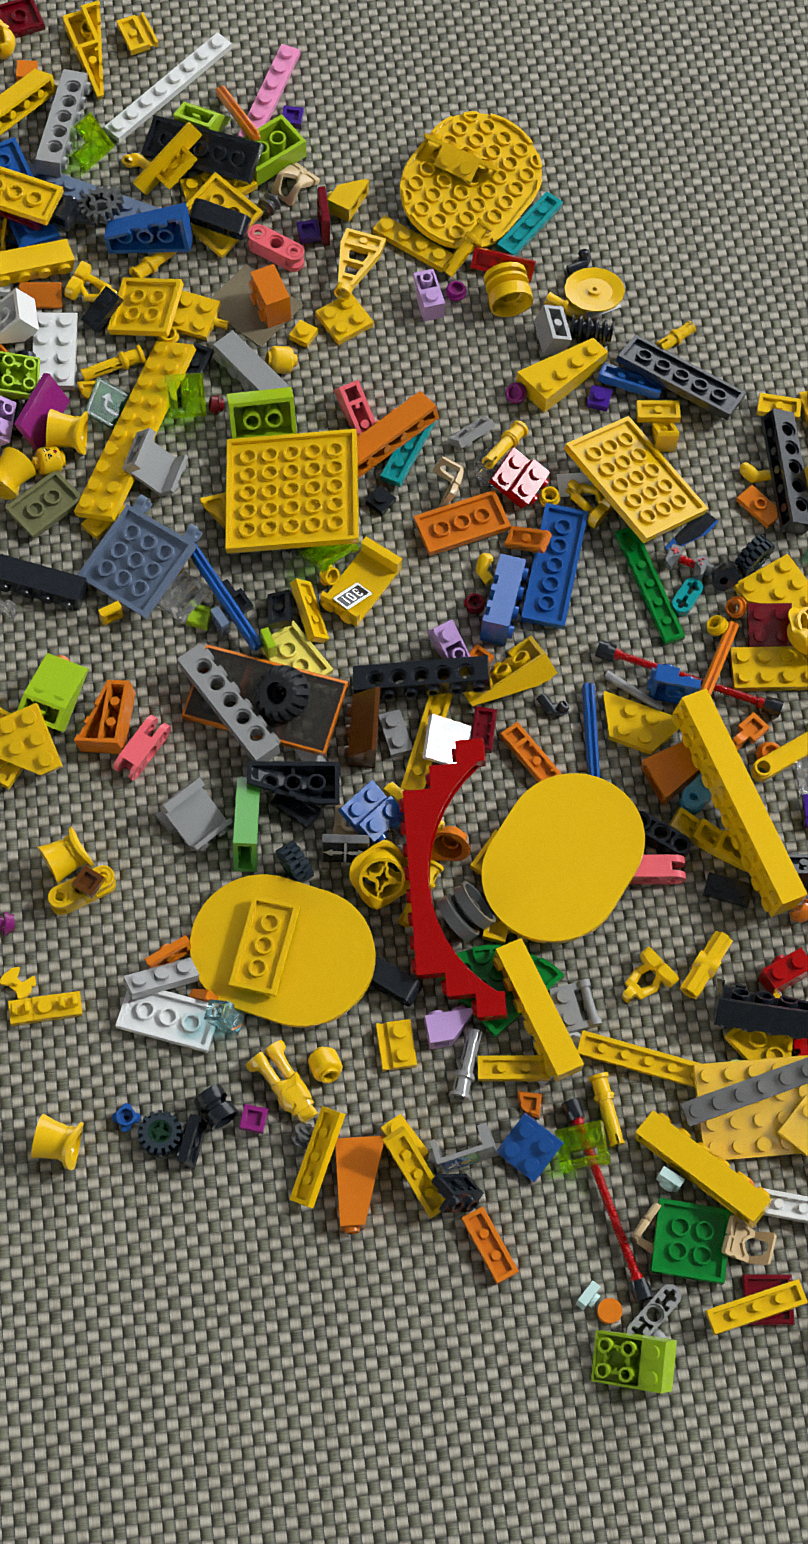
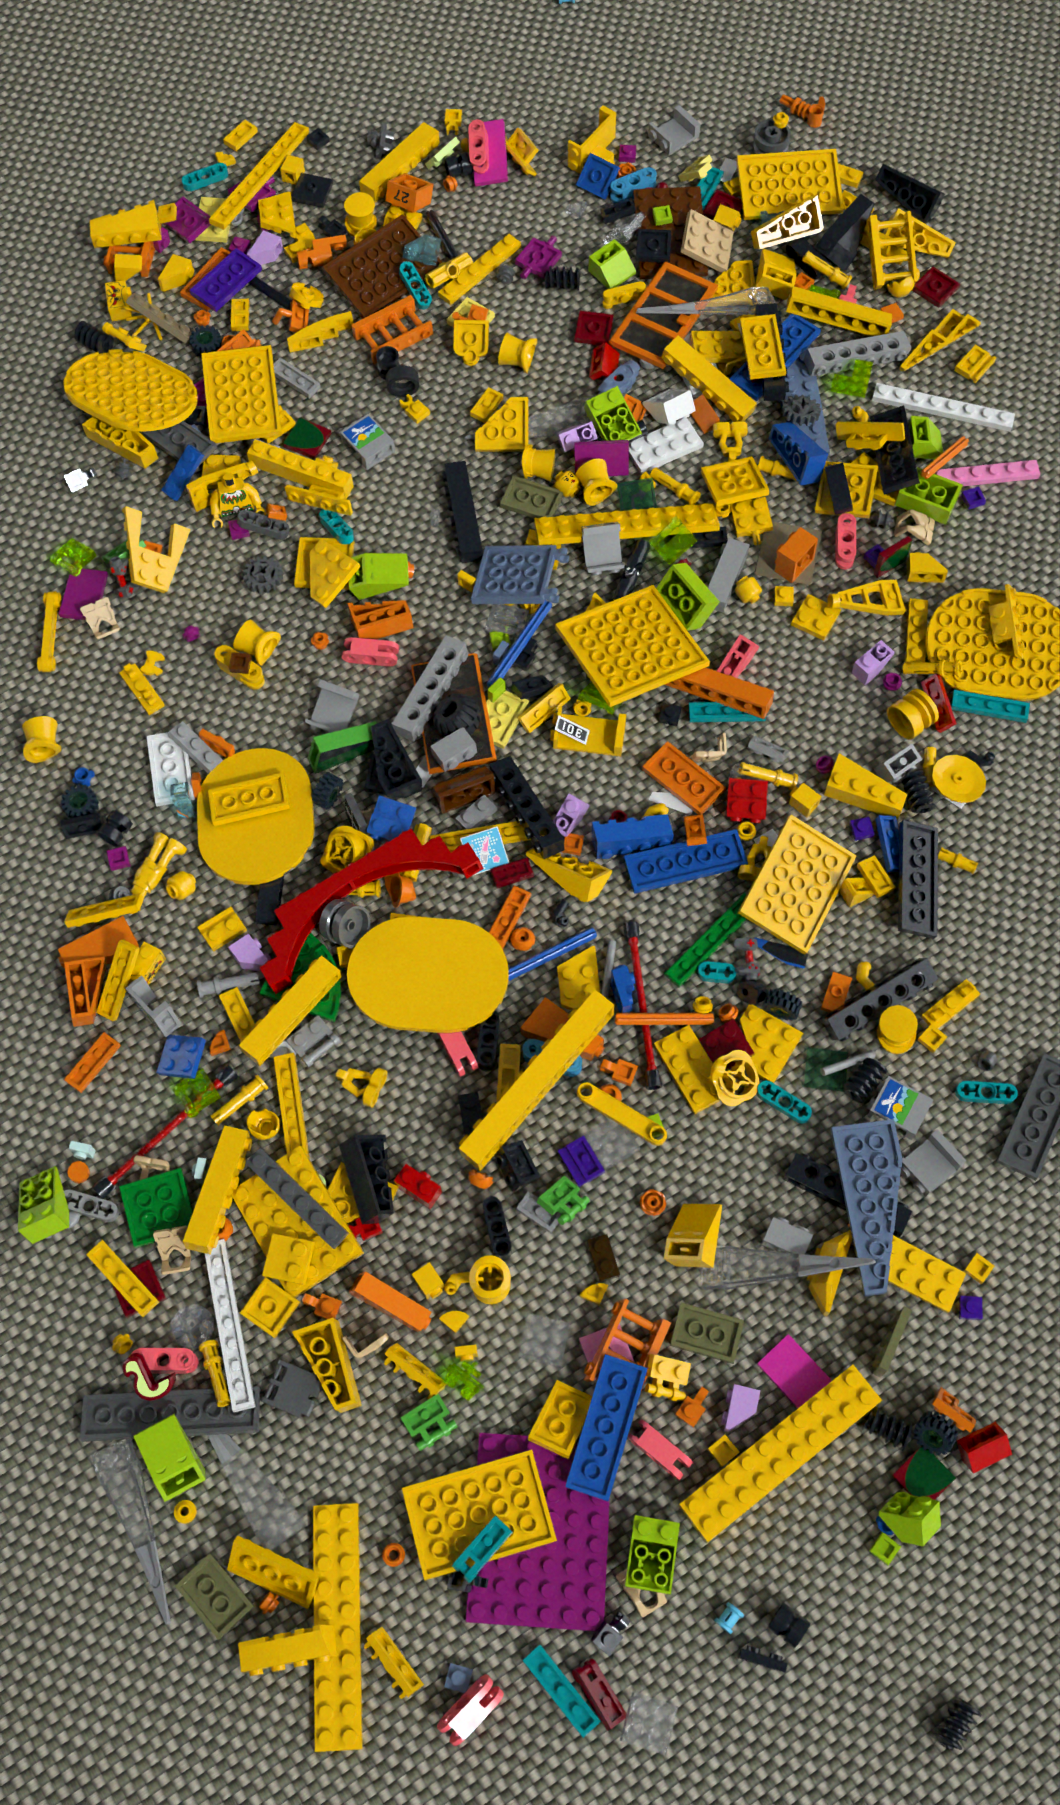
camera: 70 degrees right, 0 degrees up
black plate [81,286,124,333] -> none
black bracket [431,1173,484,1213] -> none
yellow piece [680,931,733,1000] -> none
yellow plate [756,393,802,421] -> none
none -> orange wedge [64,956,106,1027]
none -> yellow hair [246,1108,280,1140]
none -> orange plate [311,632,329,650]
none -> light grey brick [430,727,477,772]
none -> orange plate [510,927,535,951]
none -> black piece [612,539,651,601]
none -> white sticker [648,792,693,815]
none -> yellow brick [789,783,822,818]

